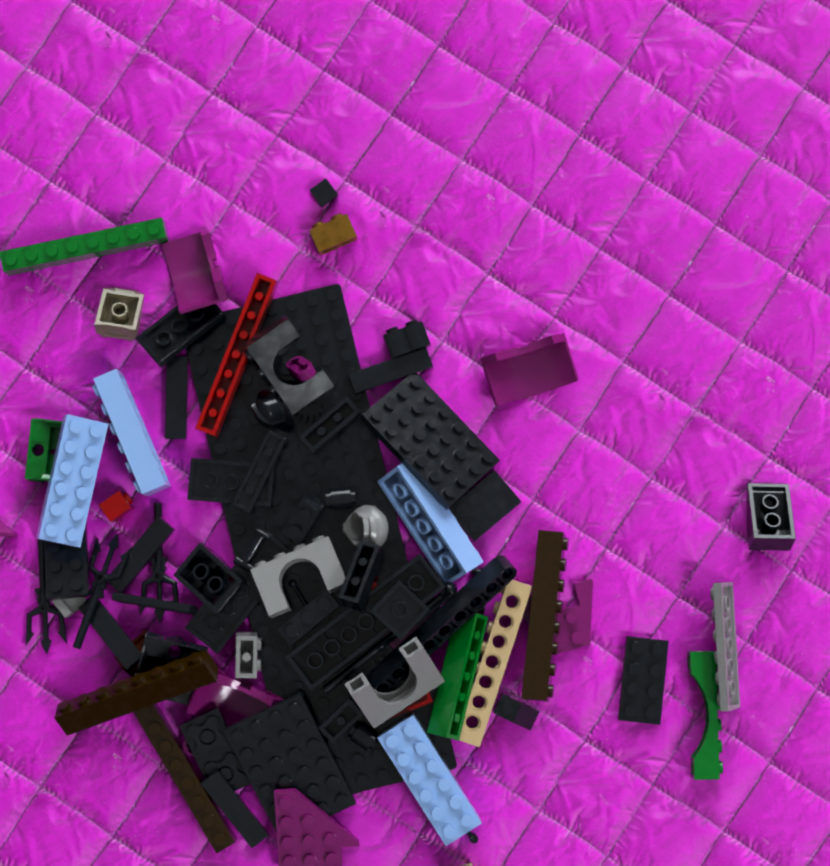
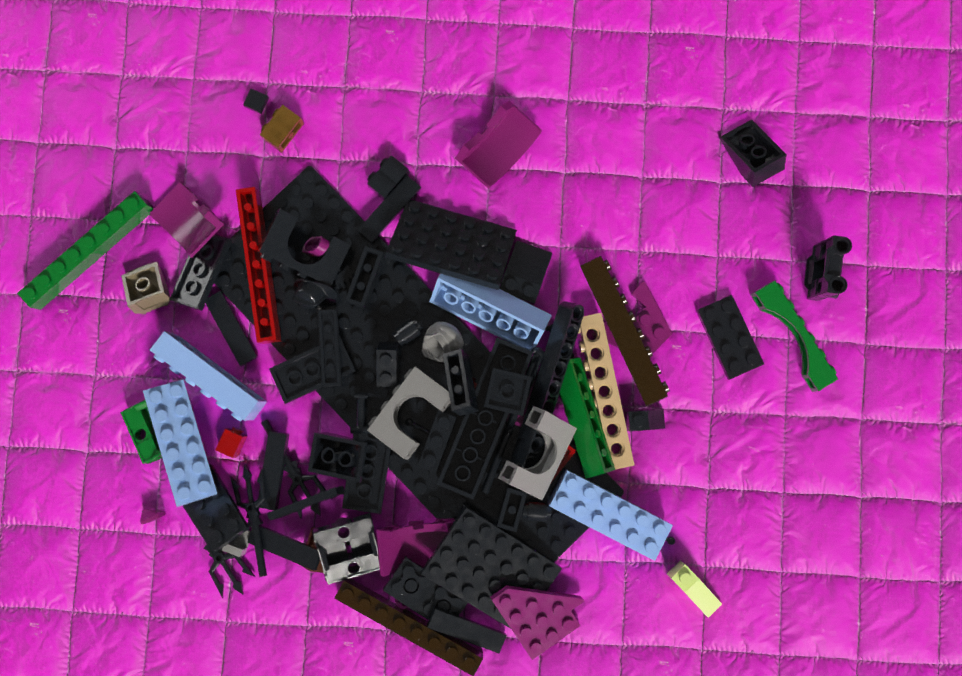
camera: 30 degrees left, 0 degrees up
dark brown brick [54,650,218,736] -> none
light grey brick [235,632,261,678] -> none
light grey plate [710,582,740,711] -> none
none -> black piece [804,235,852,301]

